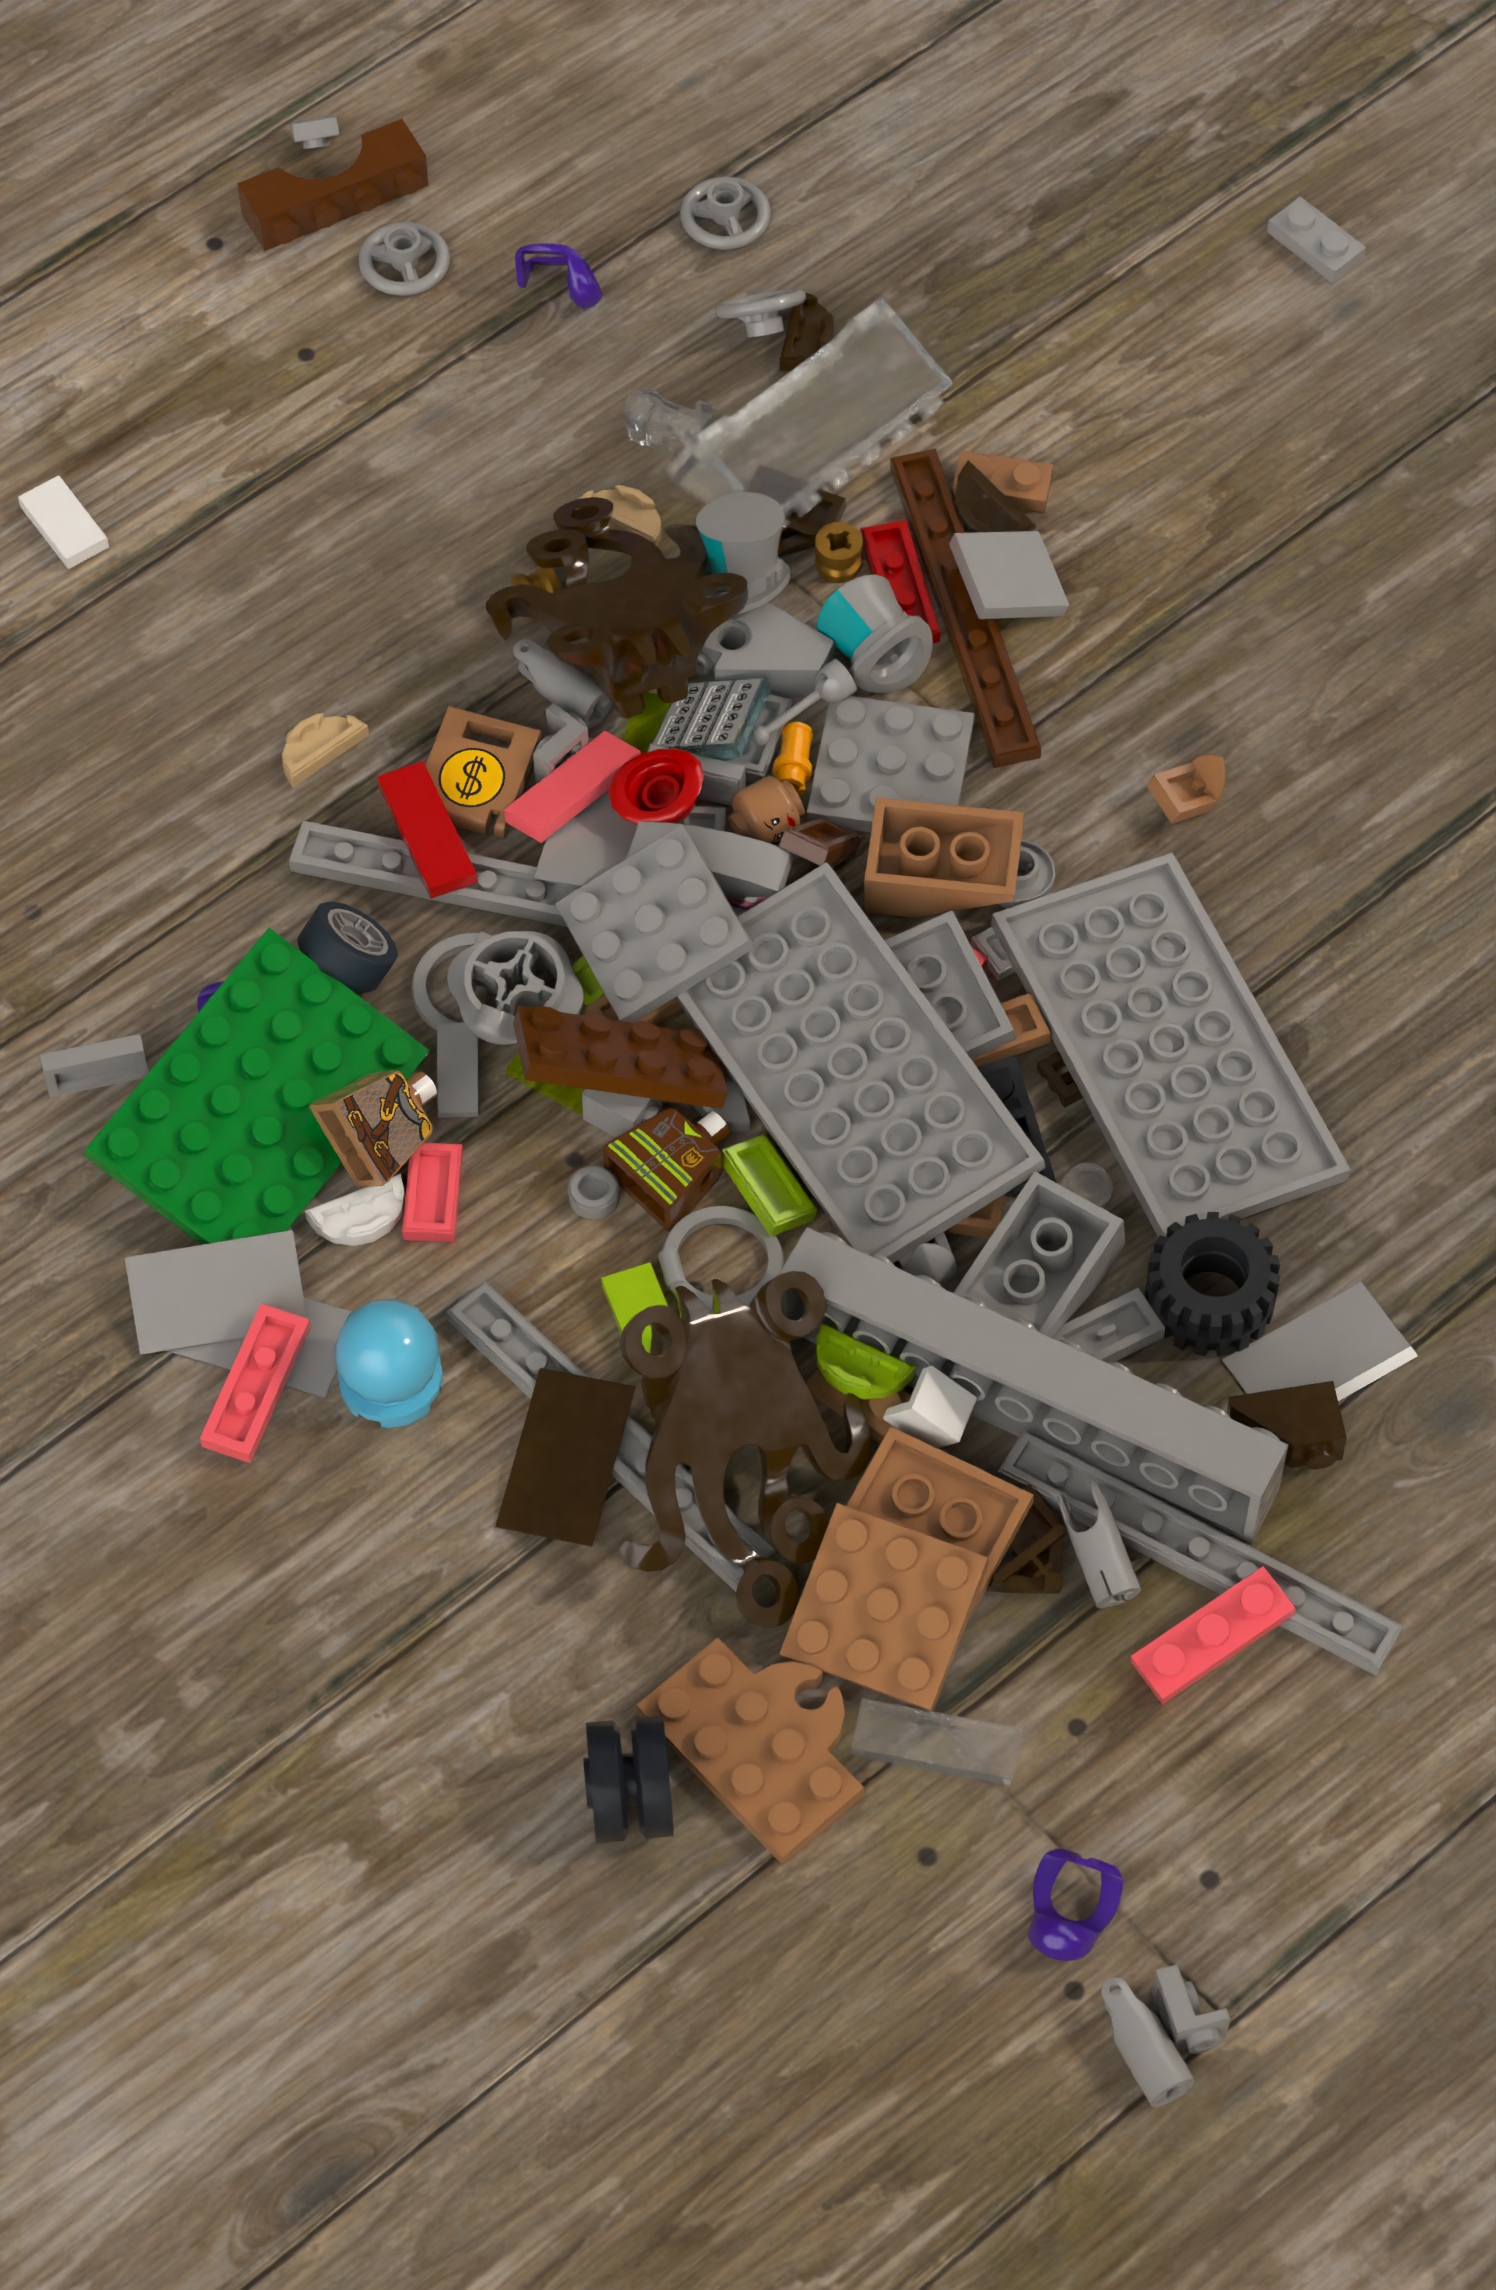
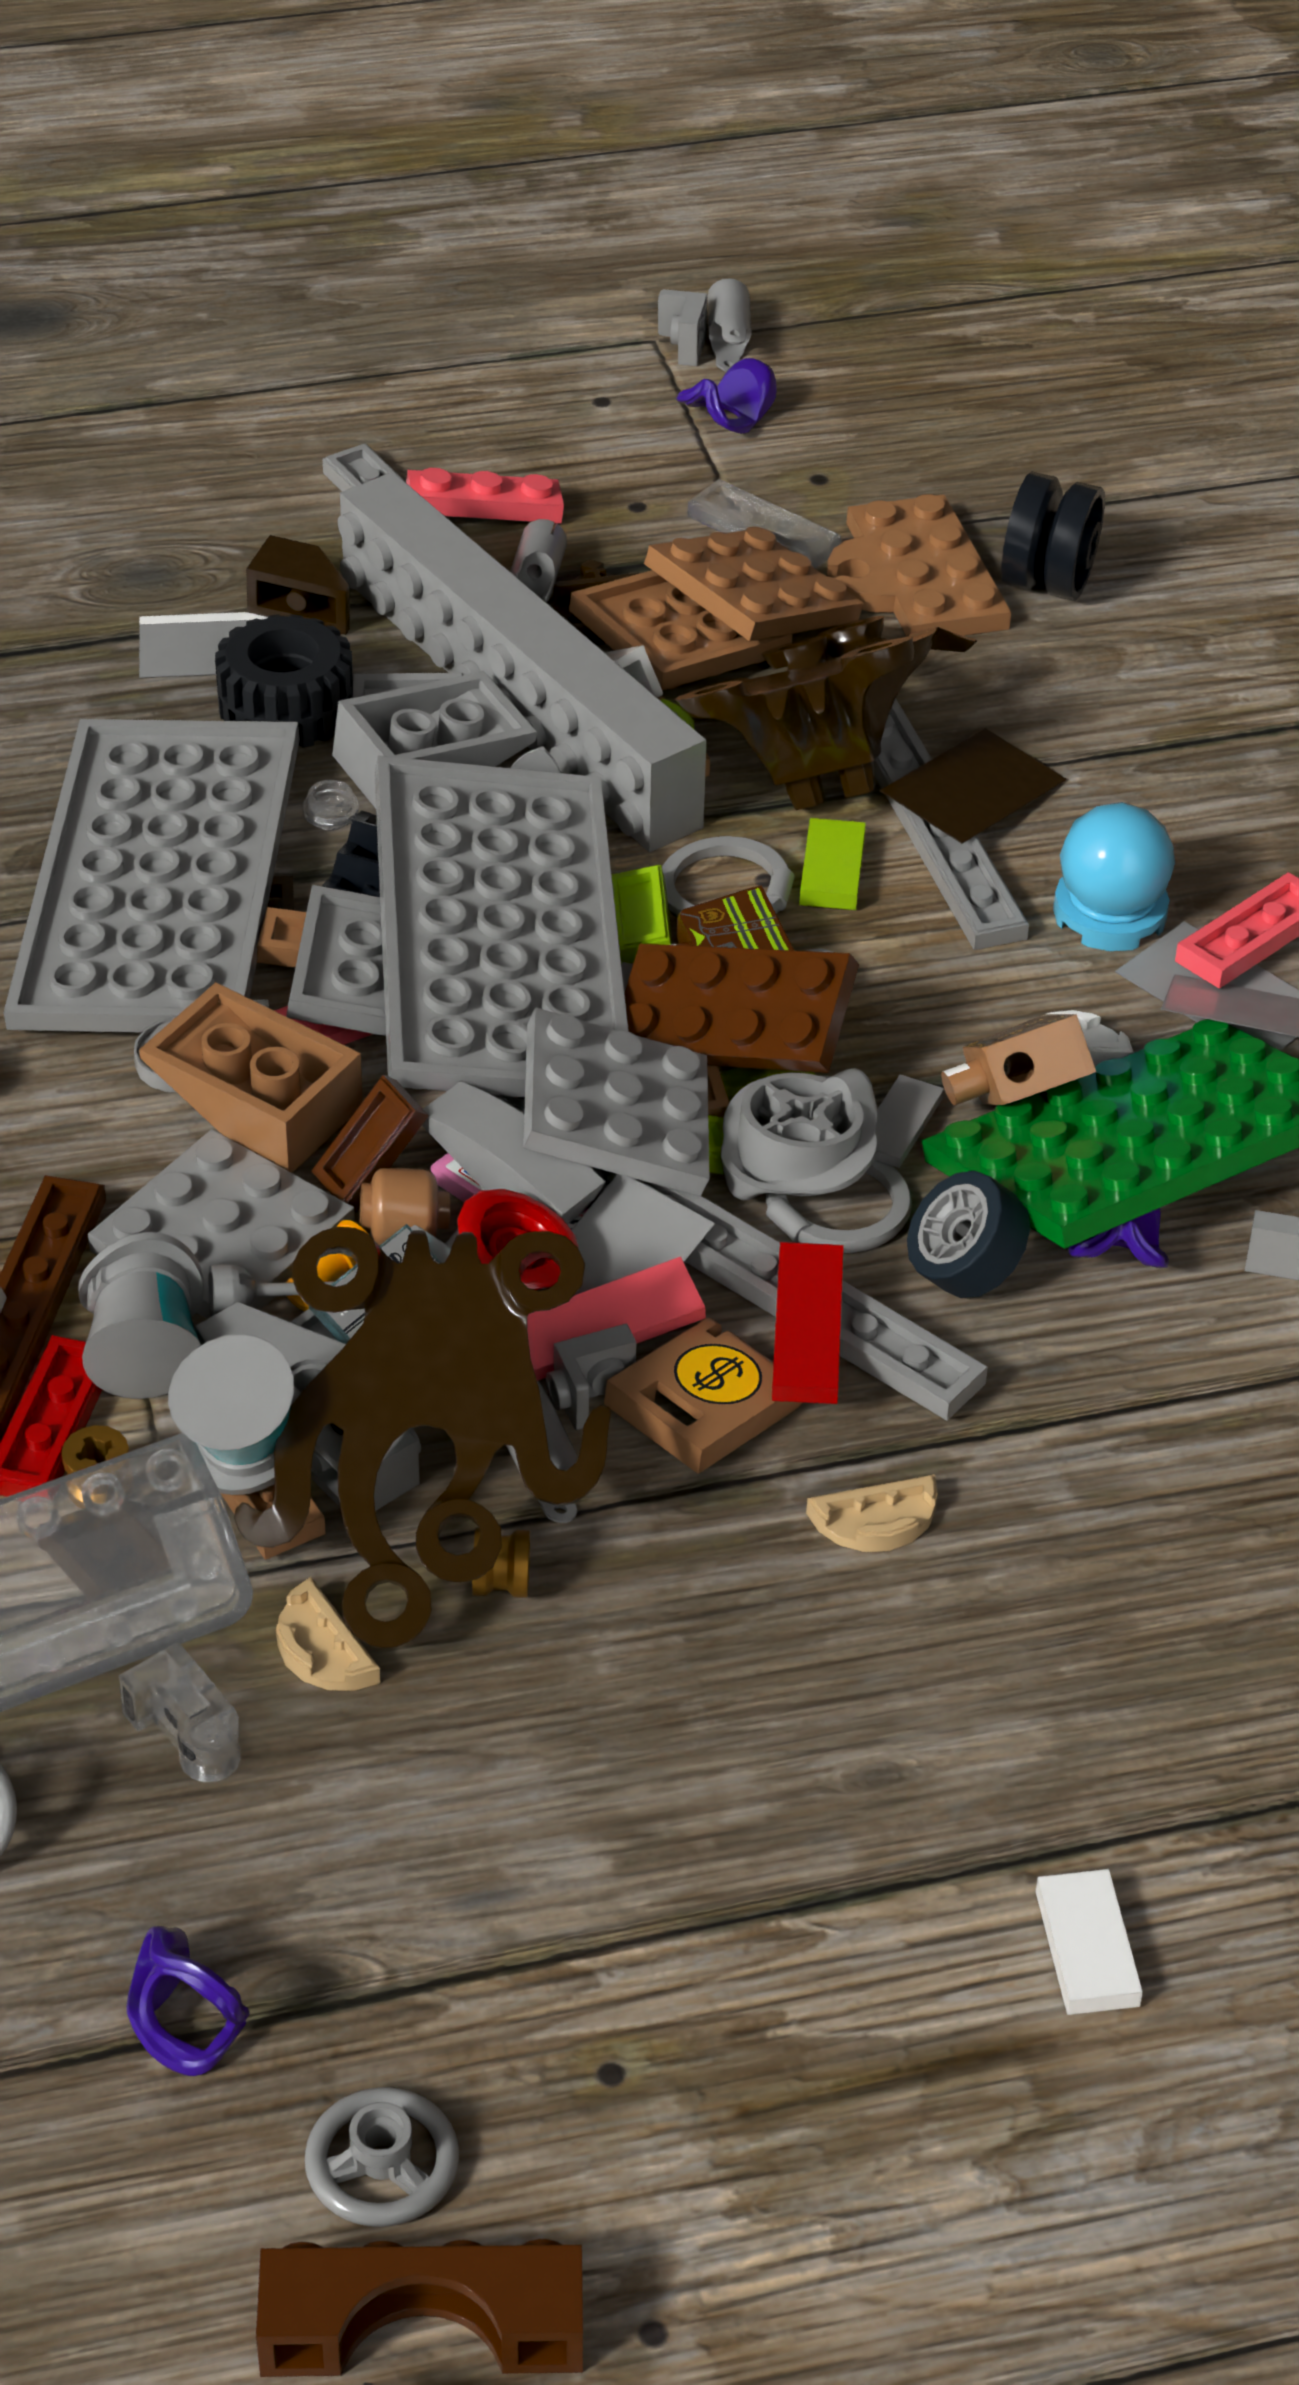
camera: 155 degrees left, 15 degrees down
coral tile [402,1143,463,1242] -> none

